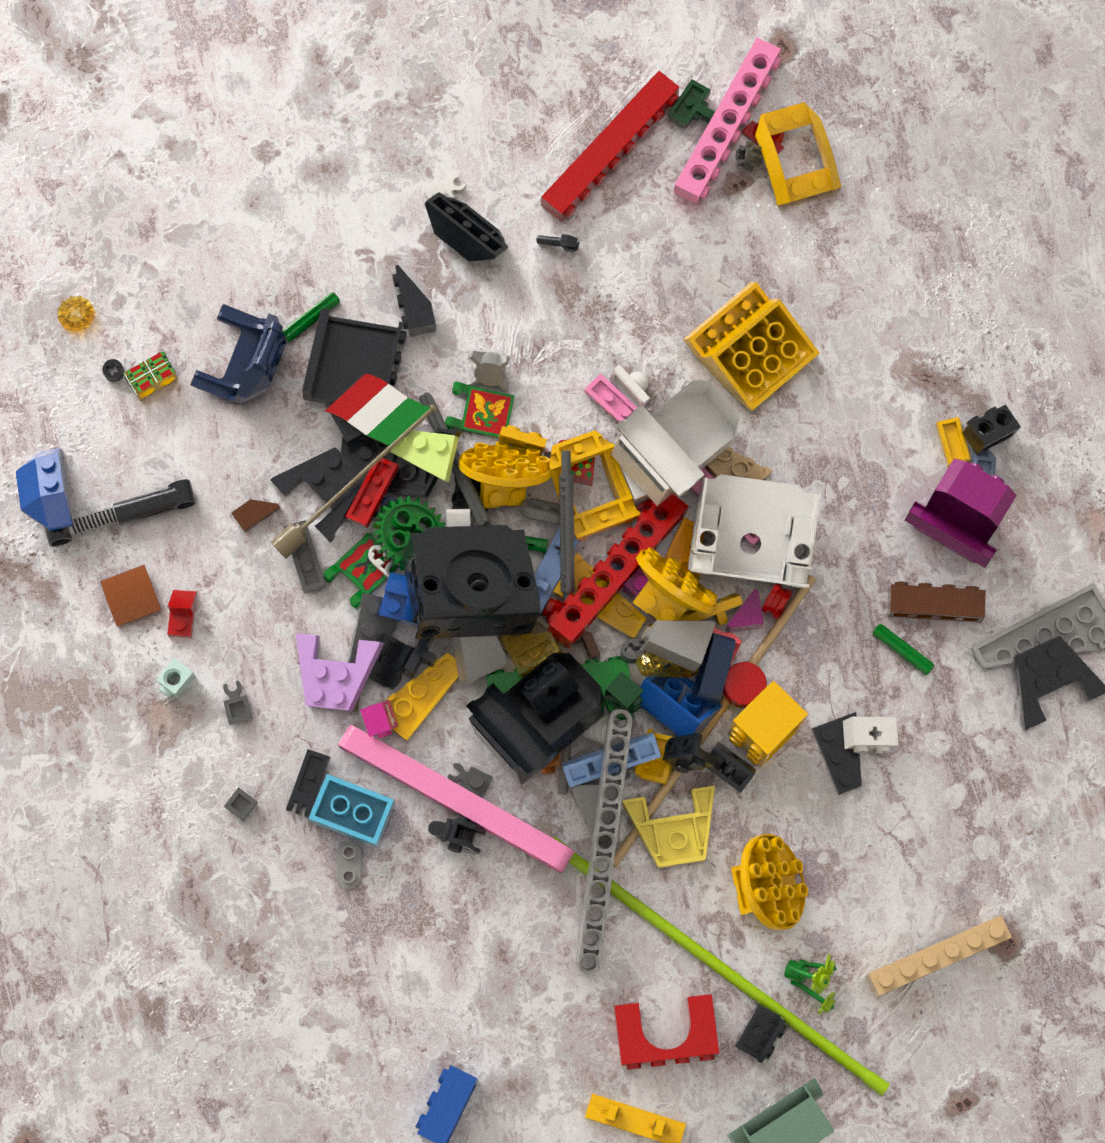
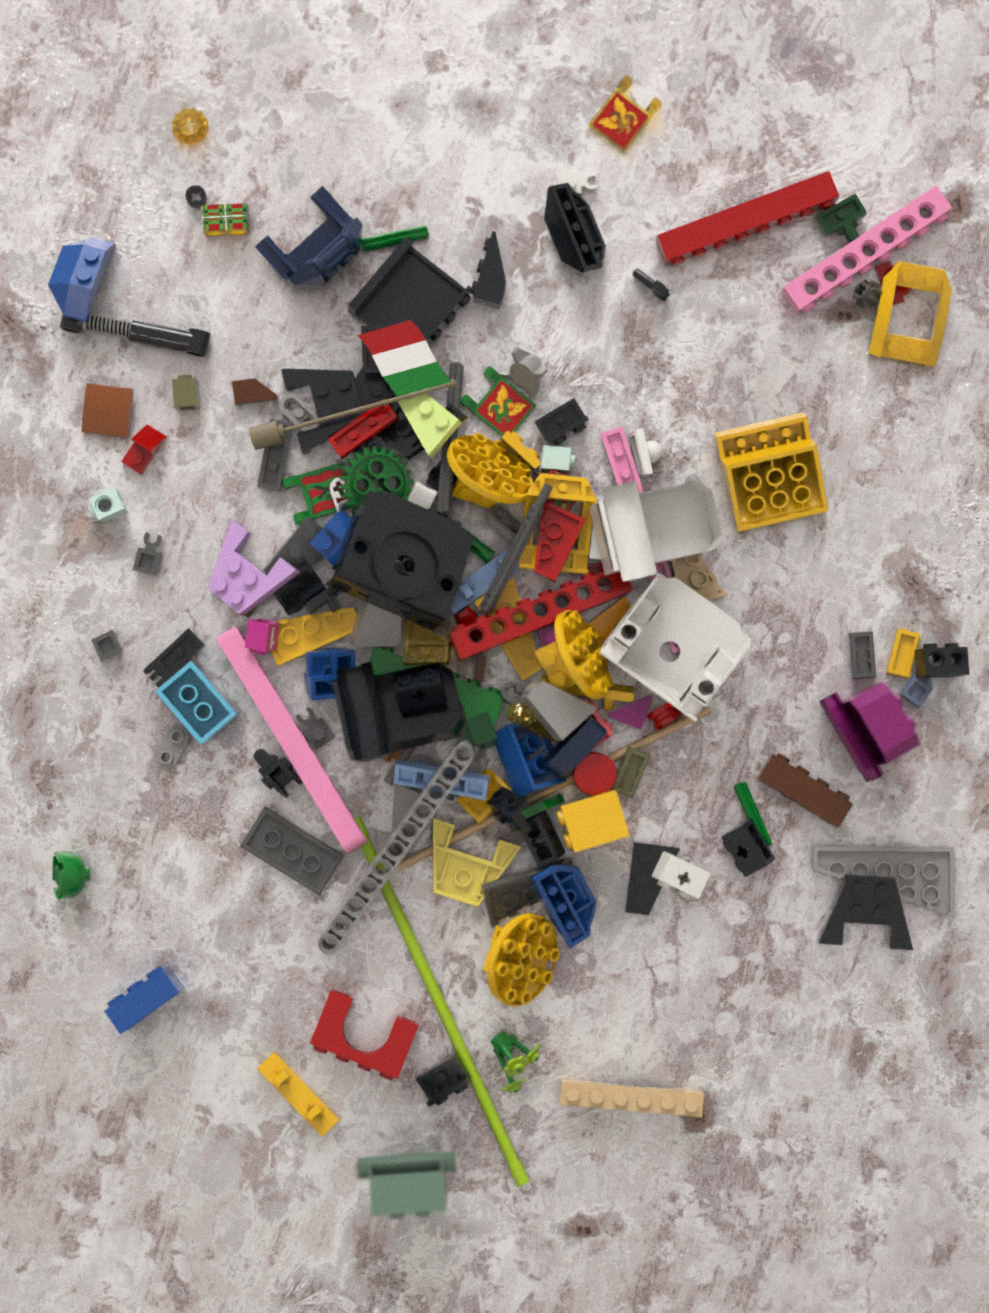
camera: 30 degrees right, 10 degrees up
none -> green cylinder [52,851,90,899]
none -> olive brick [172,375,200,411]
none -> dark grey tile [240,806,345,895]
none -> light grey plate [279,394,320,432]
none -> blue brick [304,648,356,701]
none -> dark grey wing [481,857,573,927]
none -> green tile [522,793,564,819]
none -> blue wedge [532,865,597,948]
none -> black bracket [534,398,589,446]
none -> red wing [534,501,586,583]
none -> light aqua brick [541,445,575,474]
none -> flag [588,75,662,153]
none -> olive plate [611,745,651,798]
none -> black brick [721,818,775,877]
none -> dark grey plate [848,631,876,680]

